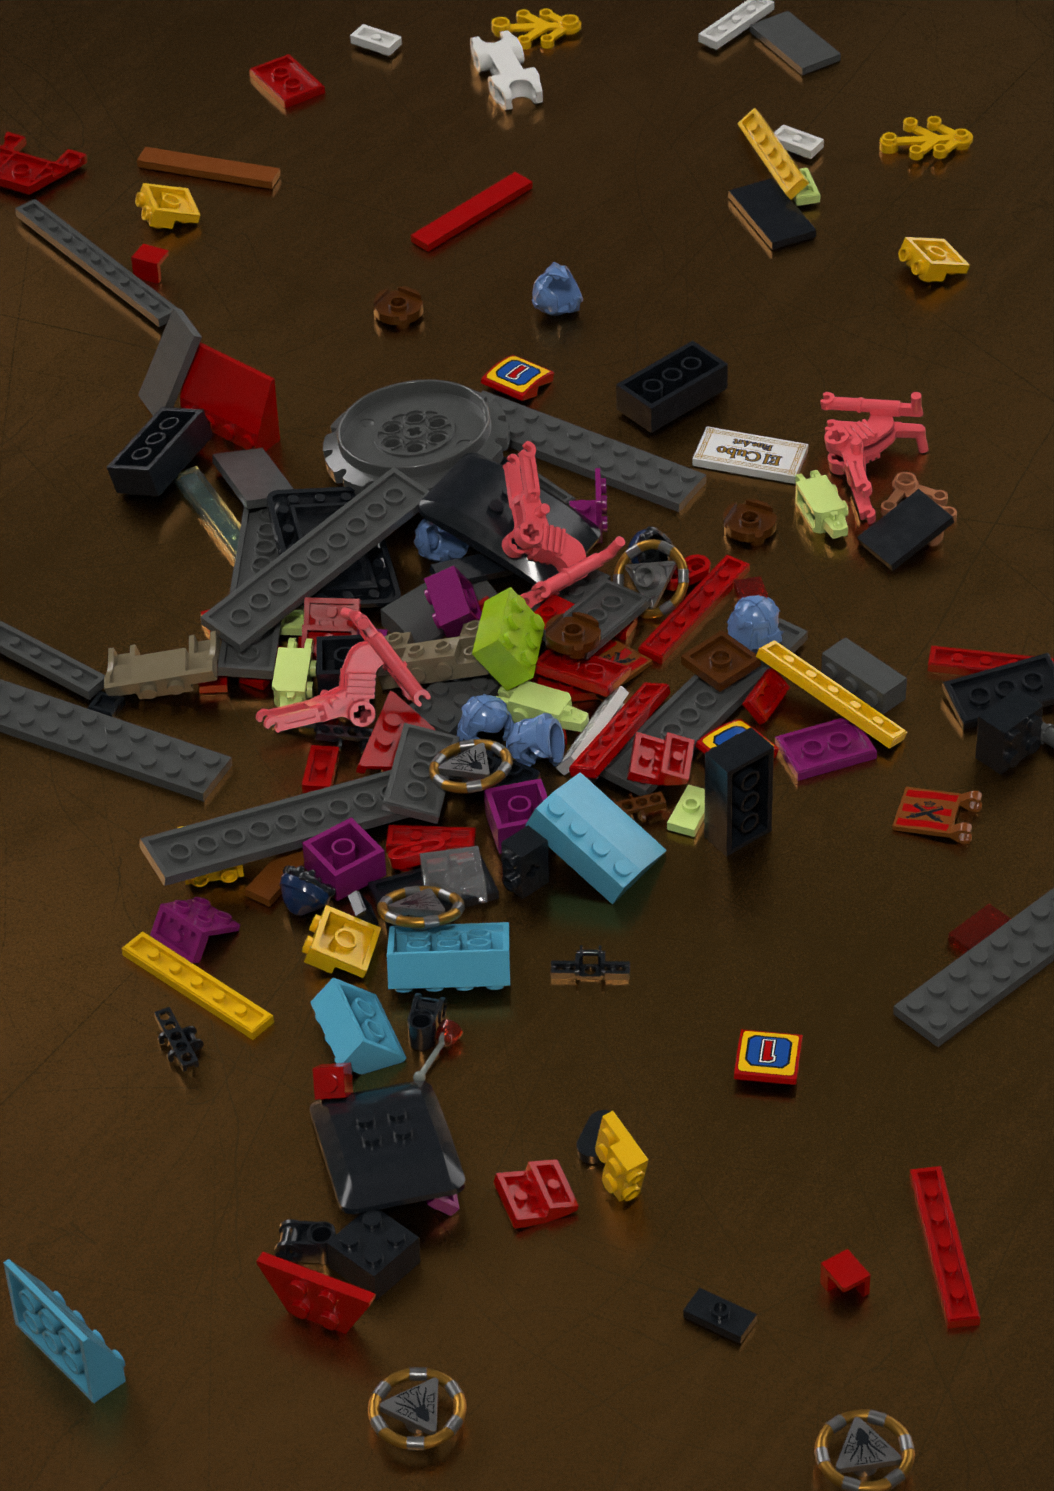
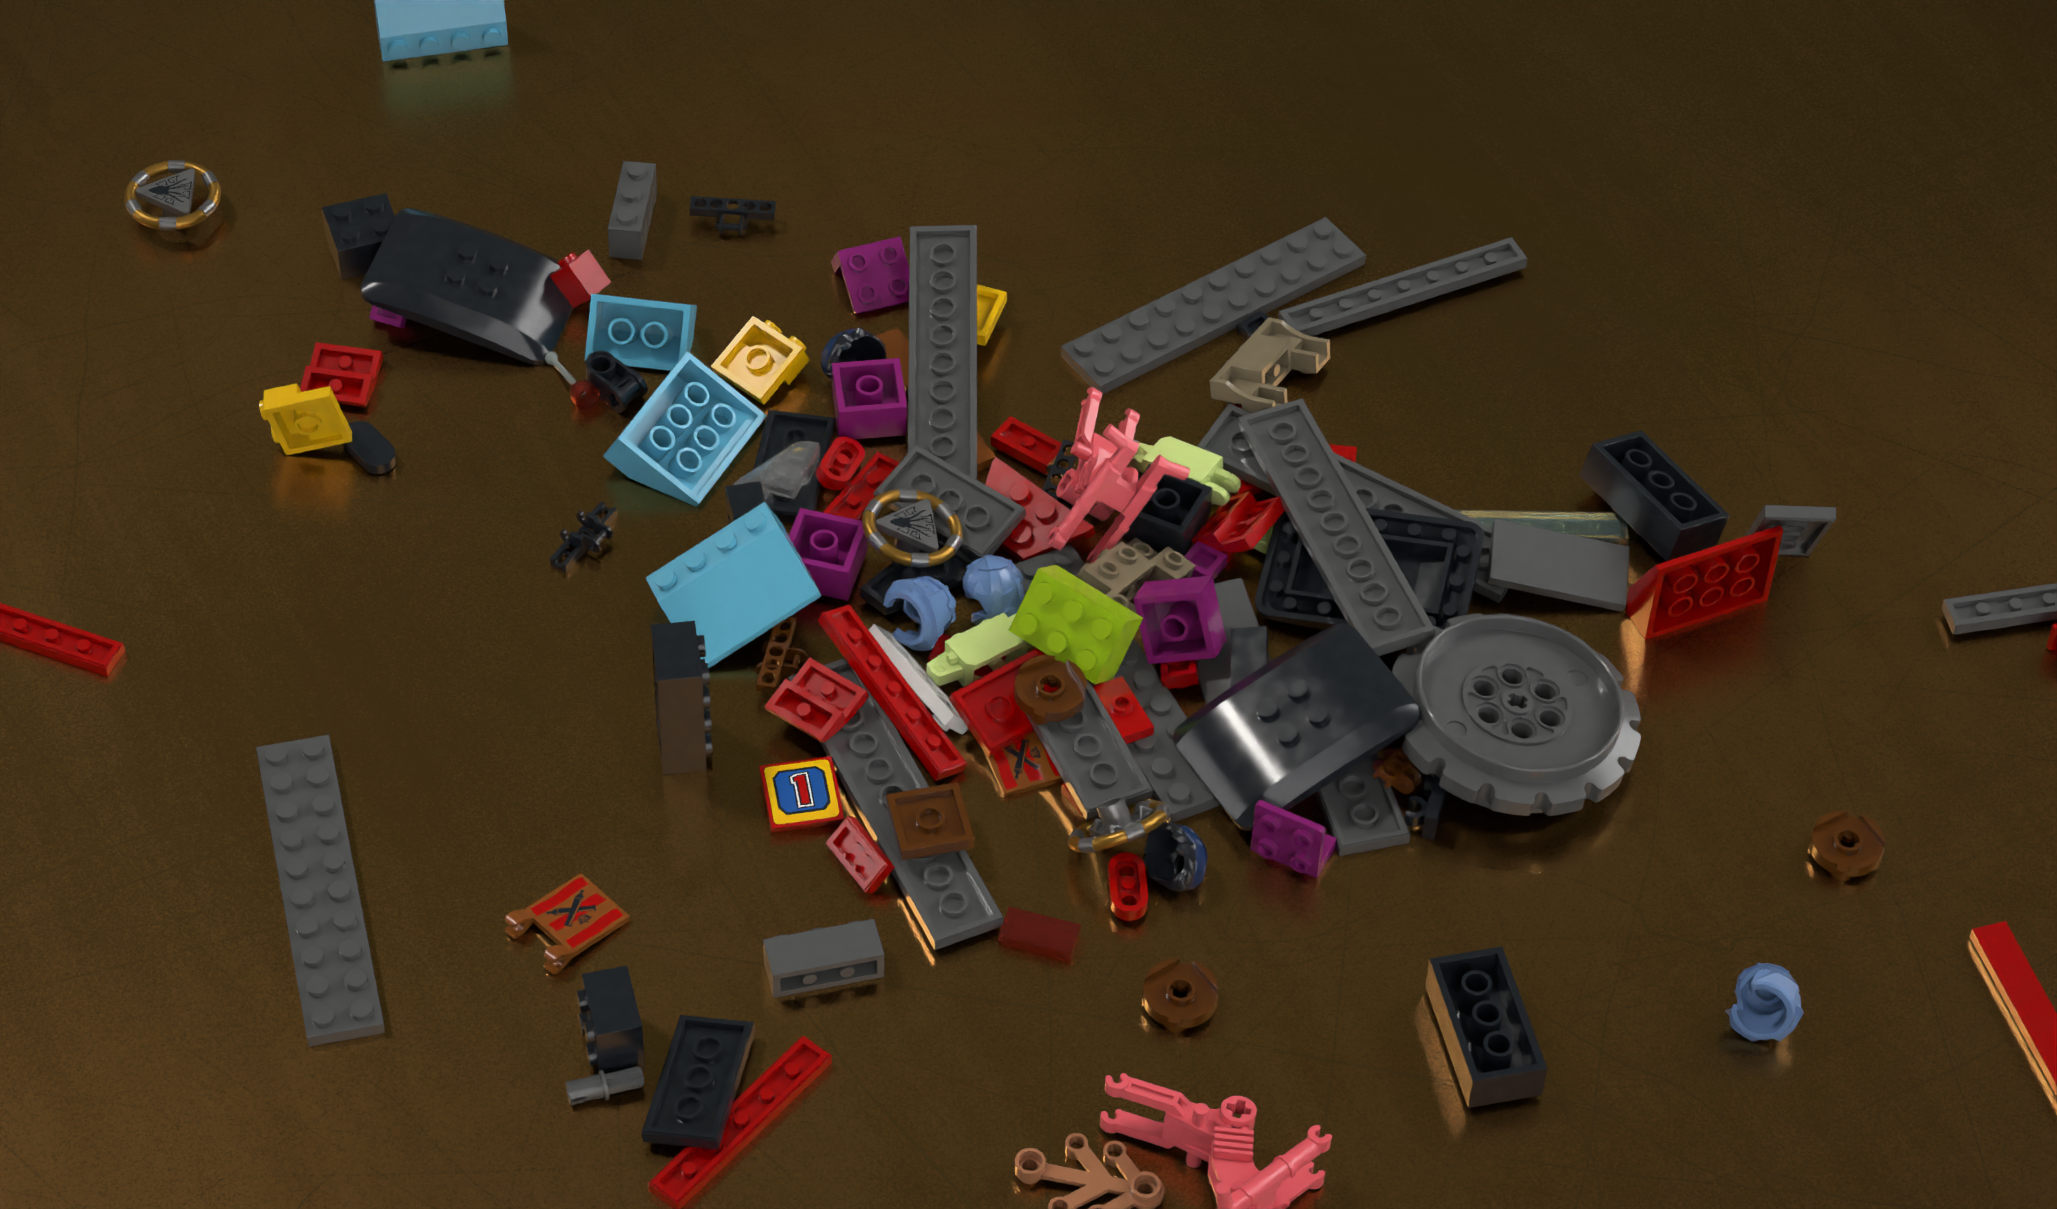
camera: 115 degrees right, 5 degrees up
yellow tile [122,931,274,1040] -> none
red wing [256,1252,376,1334] -> none
black piece [274,1219,336,1264] -> none
black tile [348,890,379,926] -> none
piece [377,886,465,931] -> none
slope [481,355,555,401] -> none
dark grey plate [481,391,706,512] -> none
coral piece [502,441,625,608] -> none
red tile [638,555,750,664] -> none
yellowish green plate [667,784,705,837] -> none
black plate [683,1288,757,1344] -> none
white tile [693,427,808,484] -> none
medium blue helmet [727,595,785,652] -> none
slope [734,1029,803,1085] -> none
yellow tile [756,640,907,749] -> none
magenta tile [775,717,877,781] -> none
yellowish green hinge [795,470,849,539] -> none
red panel [820,1249,871,1297] -> none
black tile [857,489,954,571] -> none
clear red tile [948,904,1011,953] -> none
none -> dark grey brick [608,161,657,260]

